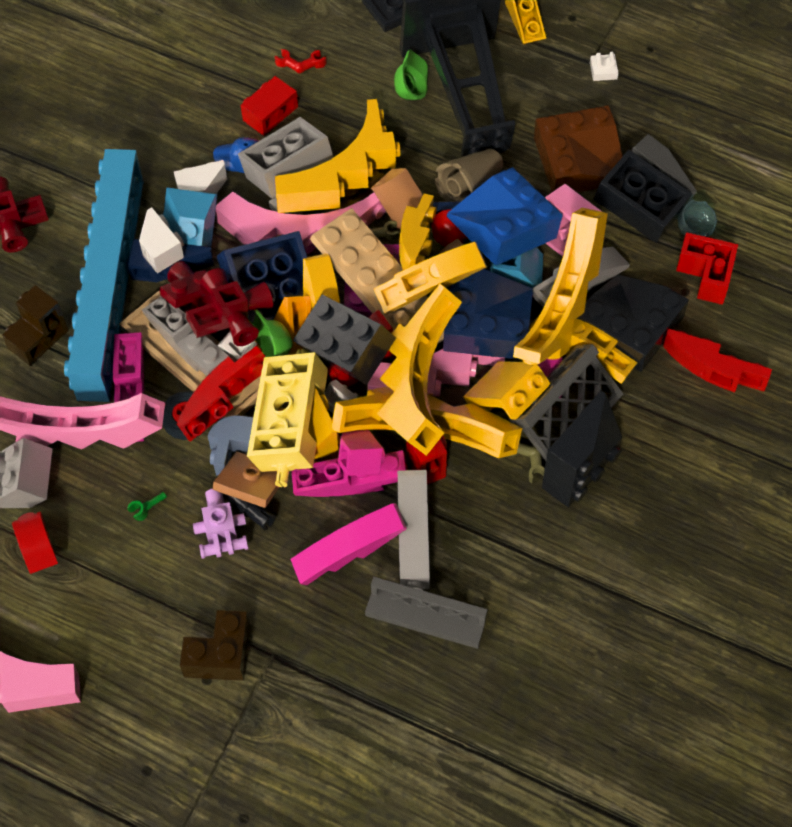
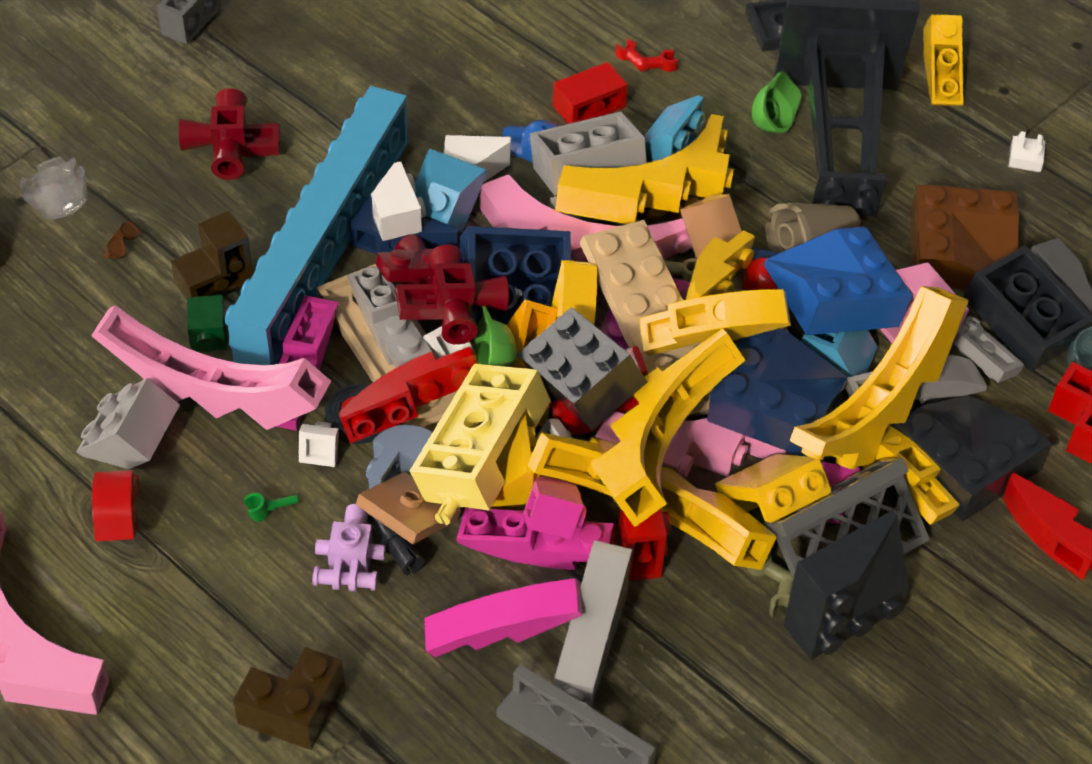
camera: 15 degrees right, 10 degrees down
none -> dark green brick [187,295,227,352]
none -> white tile [299,421,339,467]
none -> dark azure slope [644,95,705,163]
none -> light grey hinge [953,316,1025,383]

